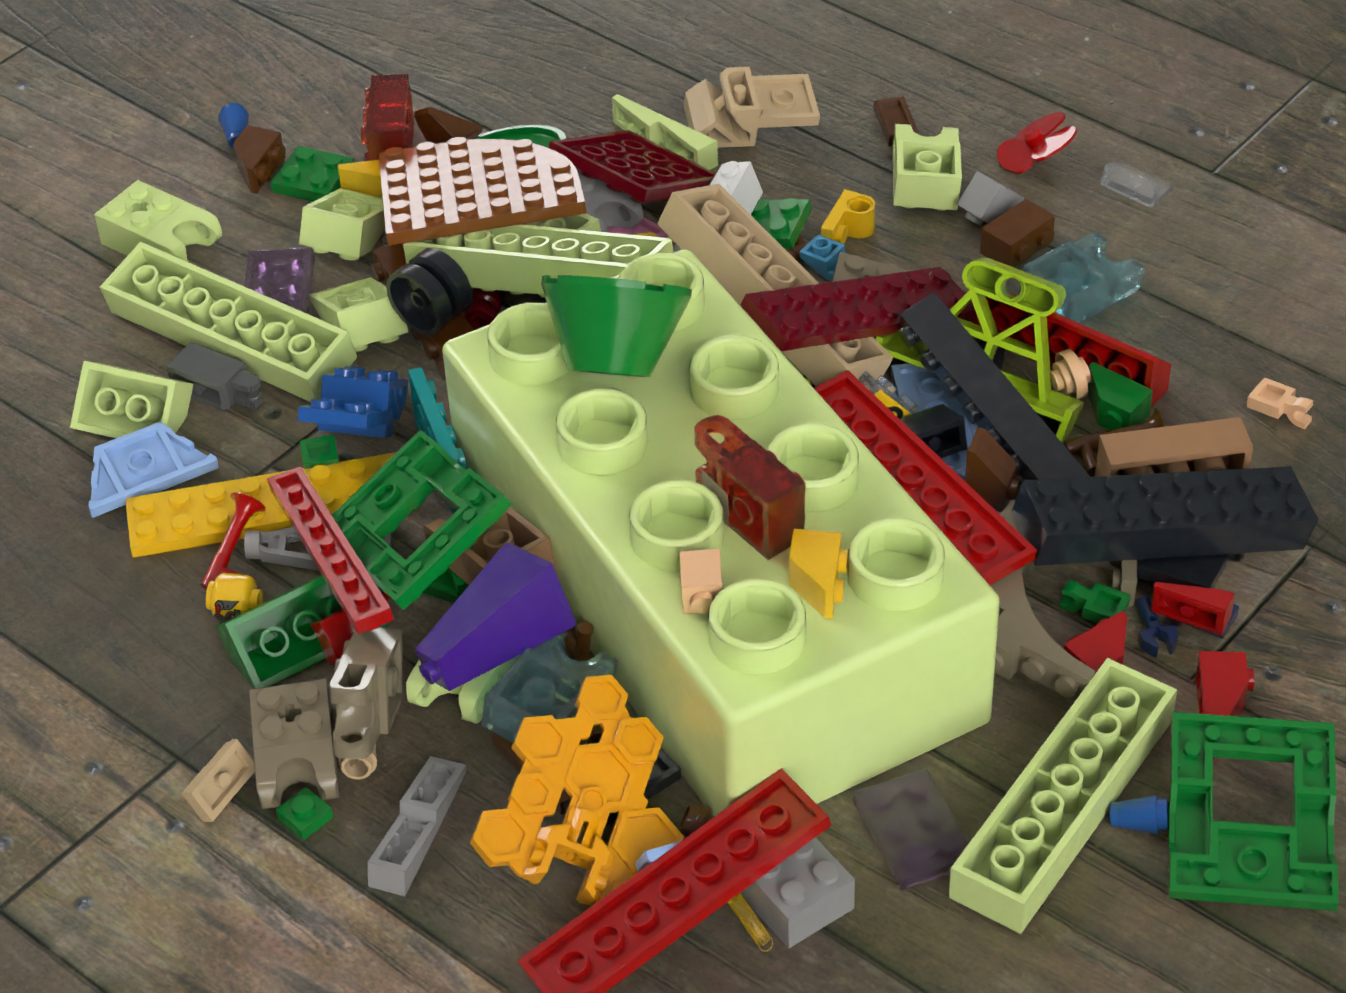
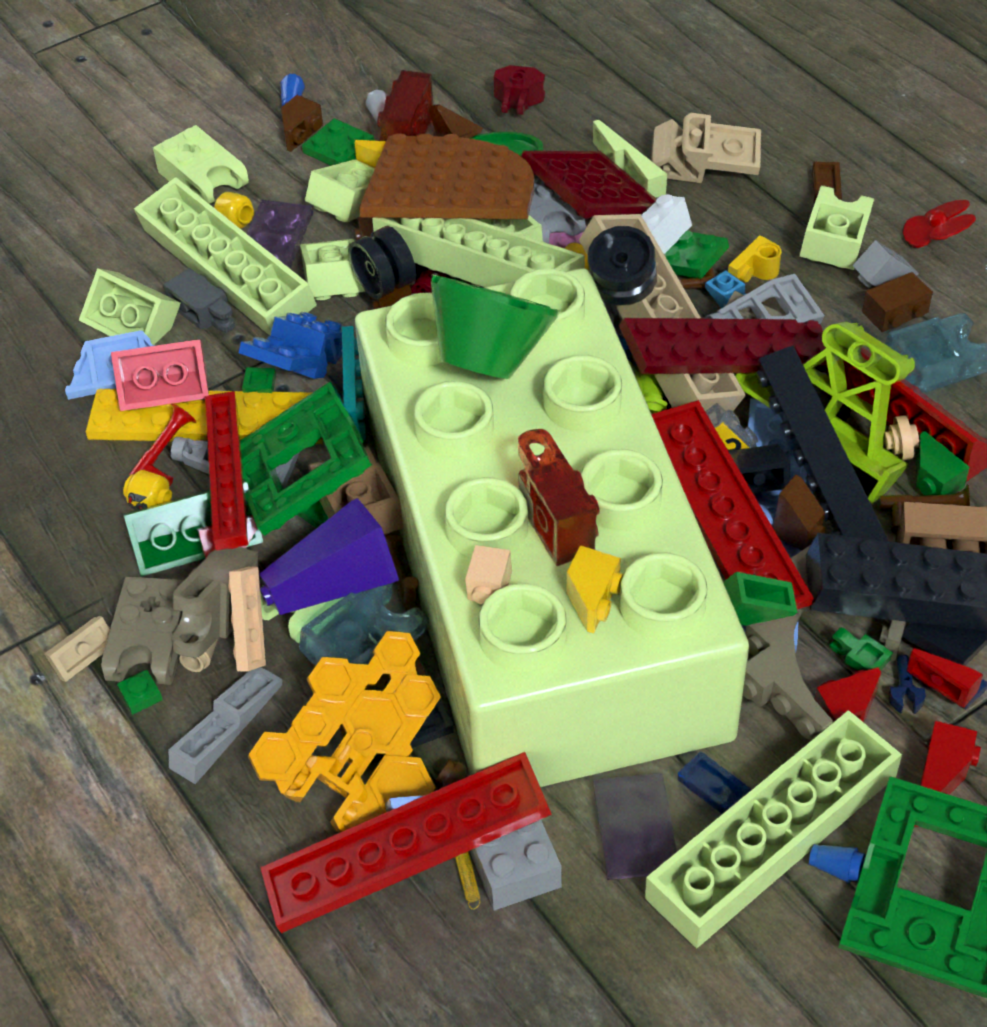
camera: 15 degrees right, 5 degrees up
none -> coral slope [111,339,209,411]
none -> yellow head [214,192,254,229]
none -> light nougat plate [228,567,266,671]
none -> light grey cone [366,90,392,128]
none -> dark red hinge [494,65,545,115]
none -> black wheel [588,226,657,305]
none -> clear blue plate [678,751,752,814]
none -> light grey plate [705,274,824,324]
none -> green slope [723,572,798,626]

